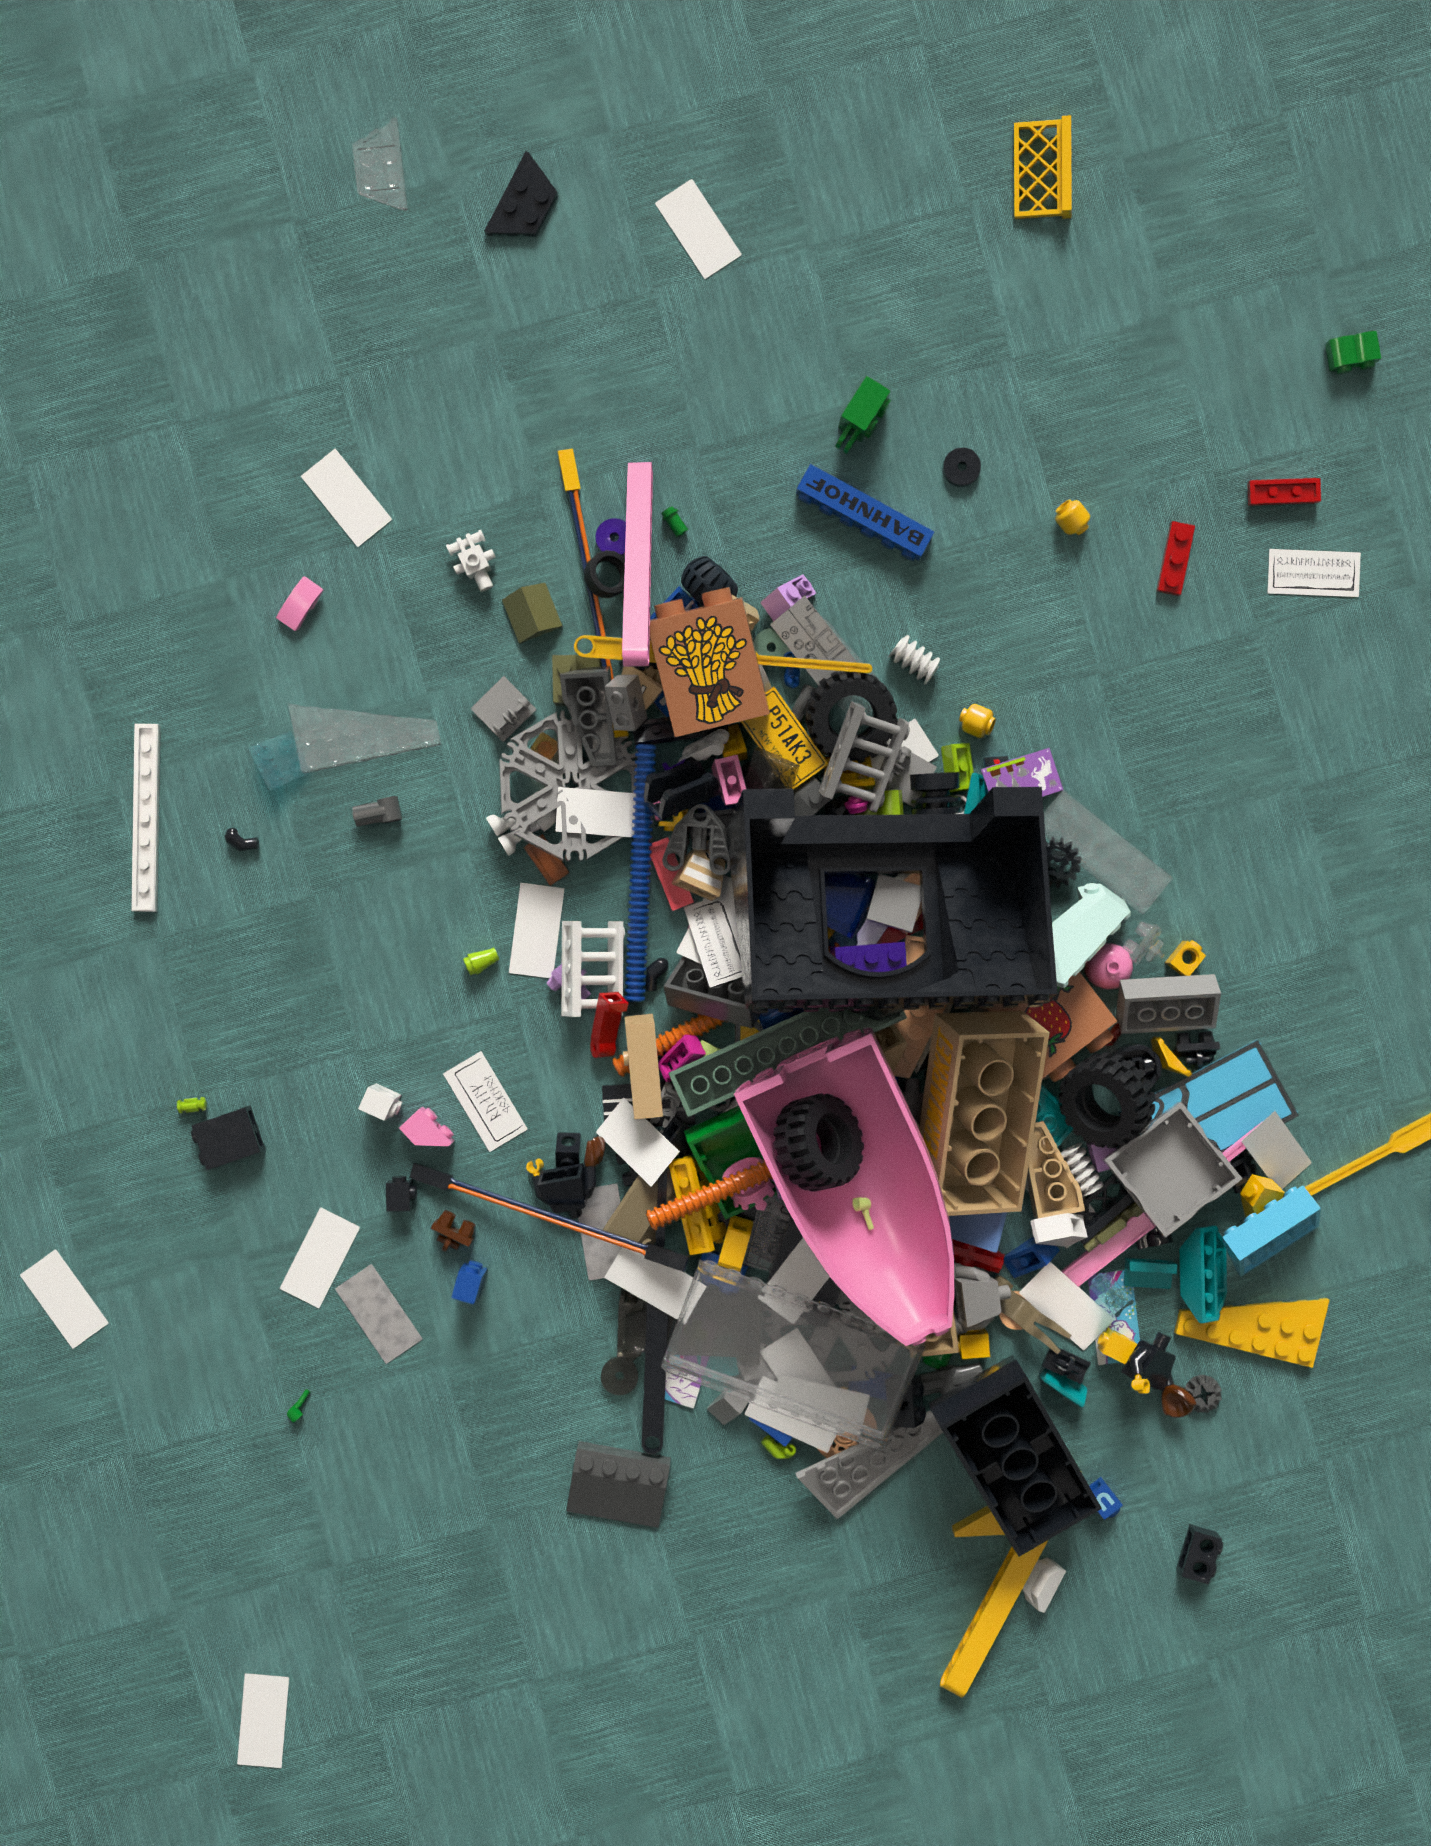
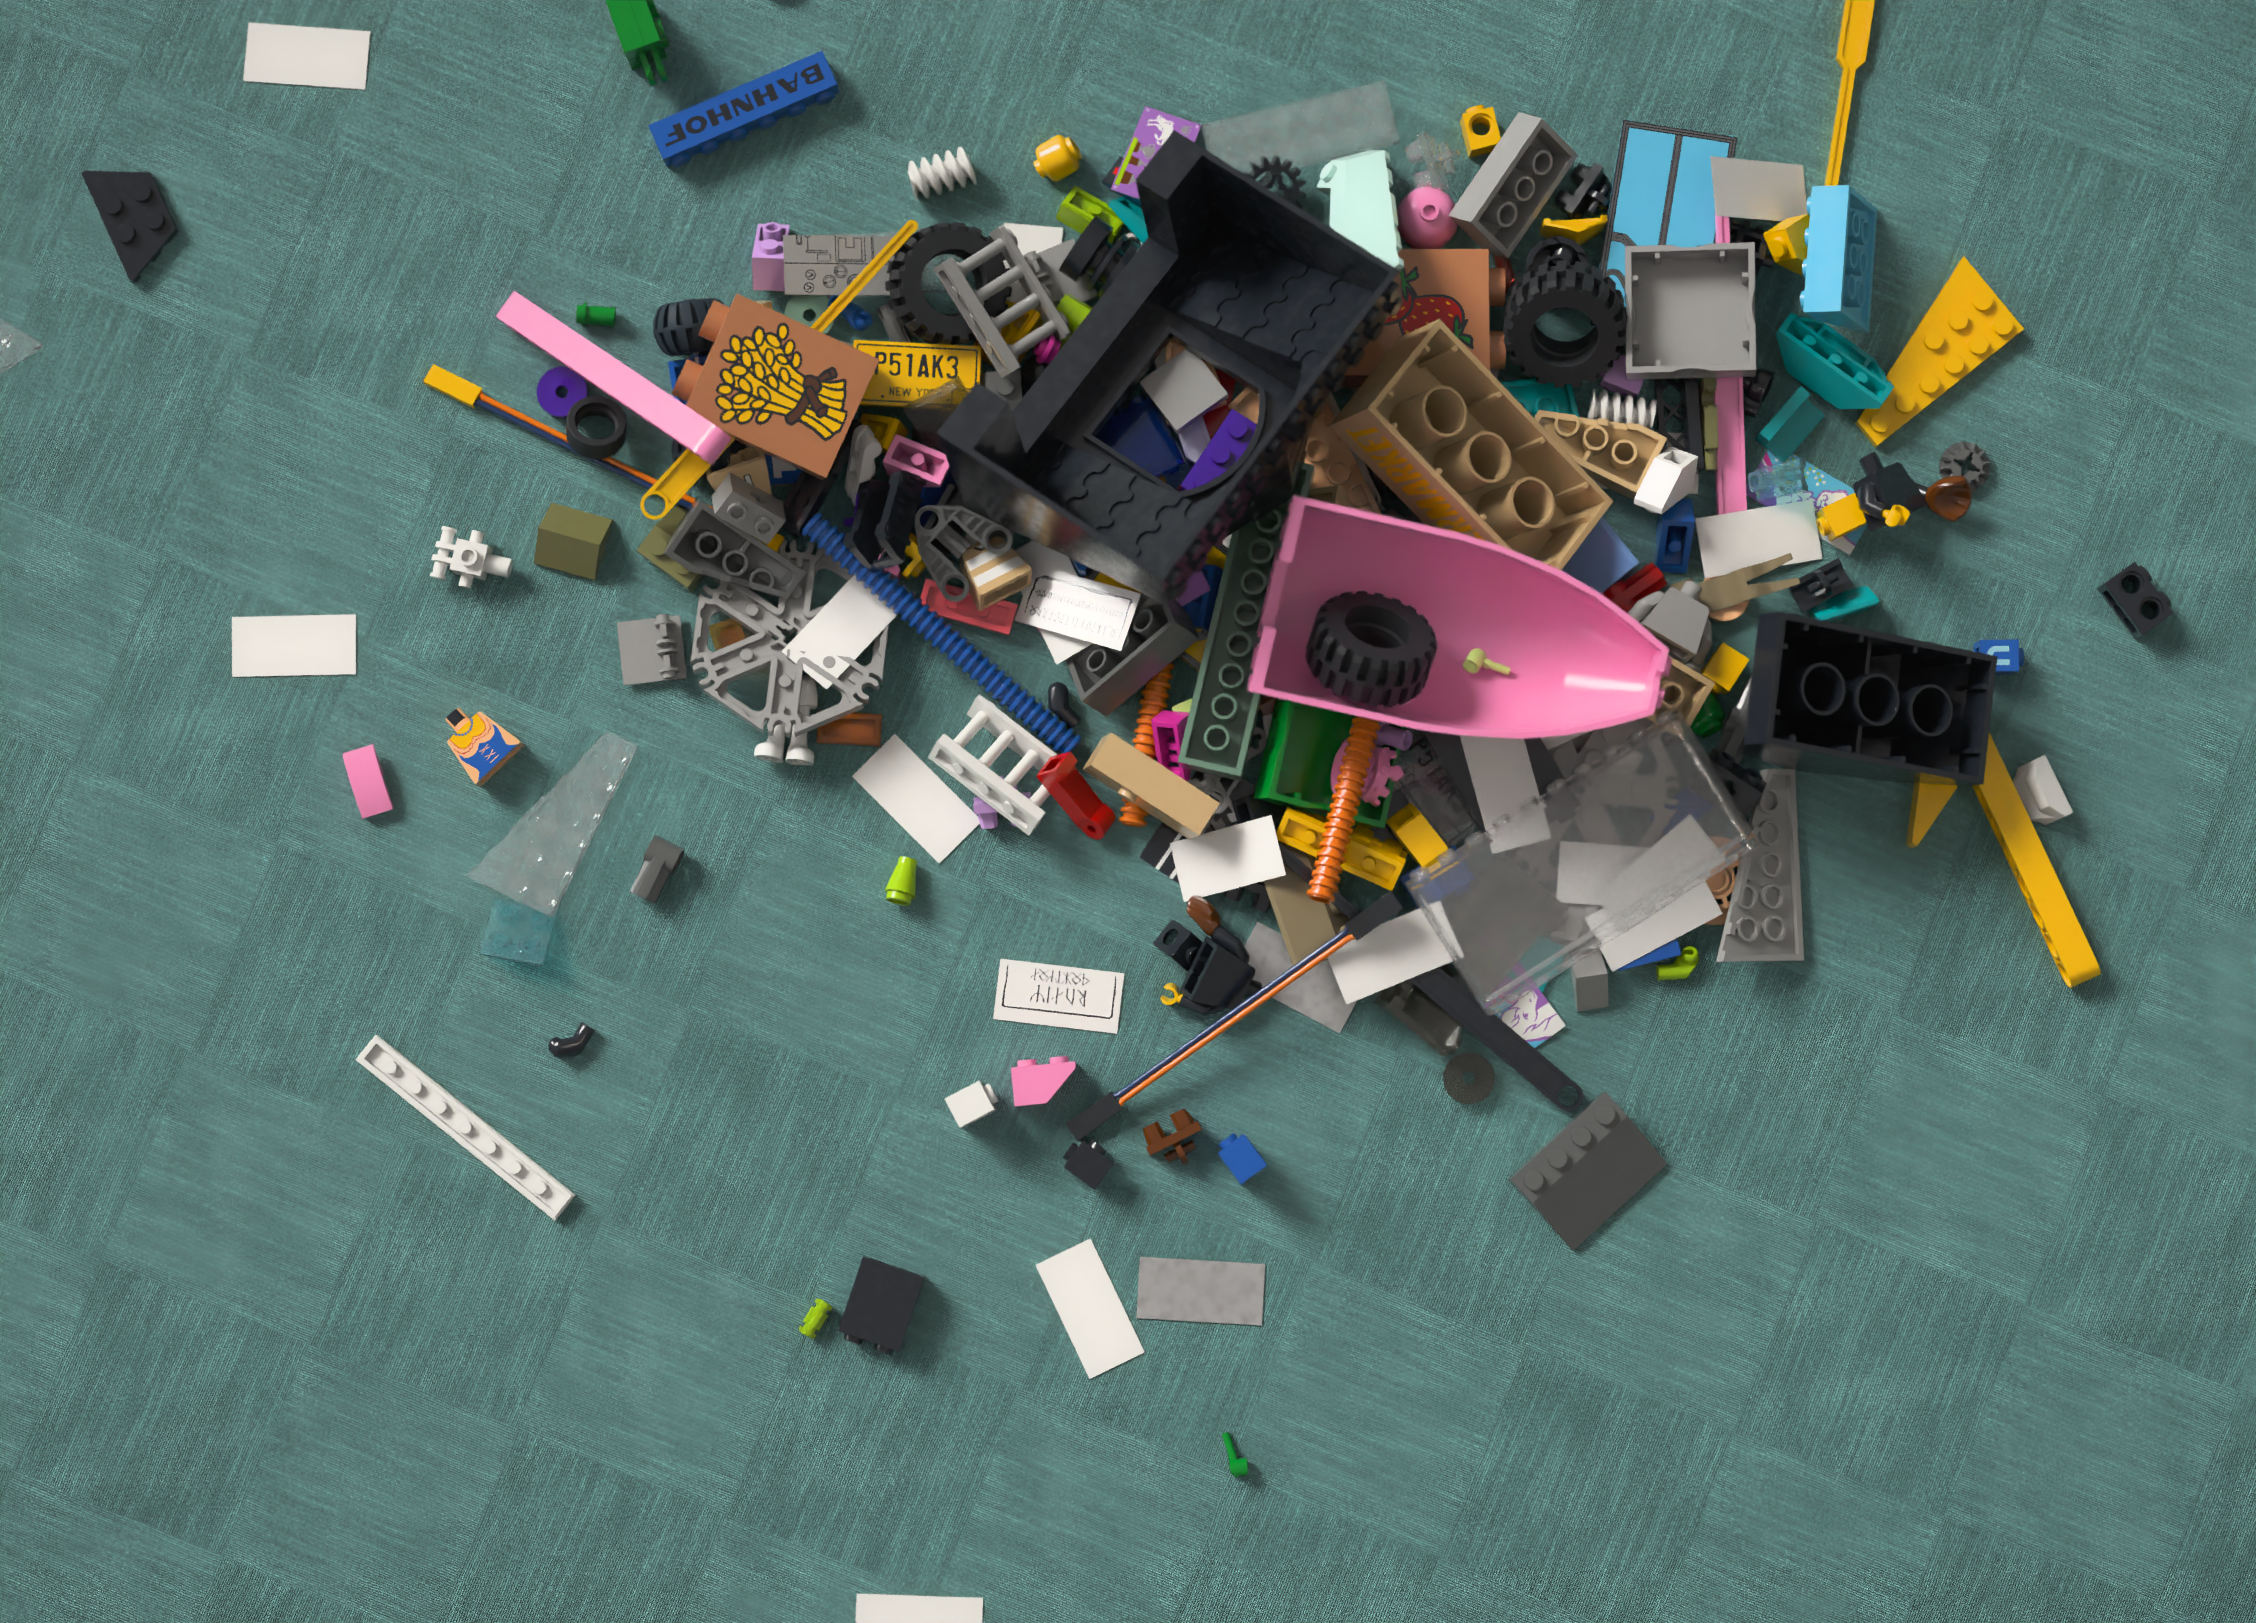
camera: 45 degrees left, 5 degrees down
none -> torso [445,708,525,787]

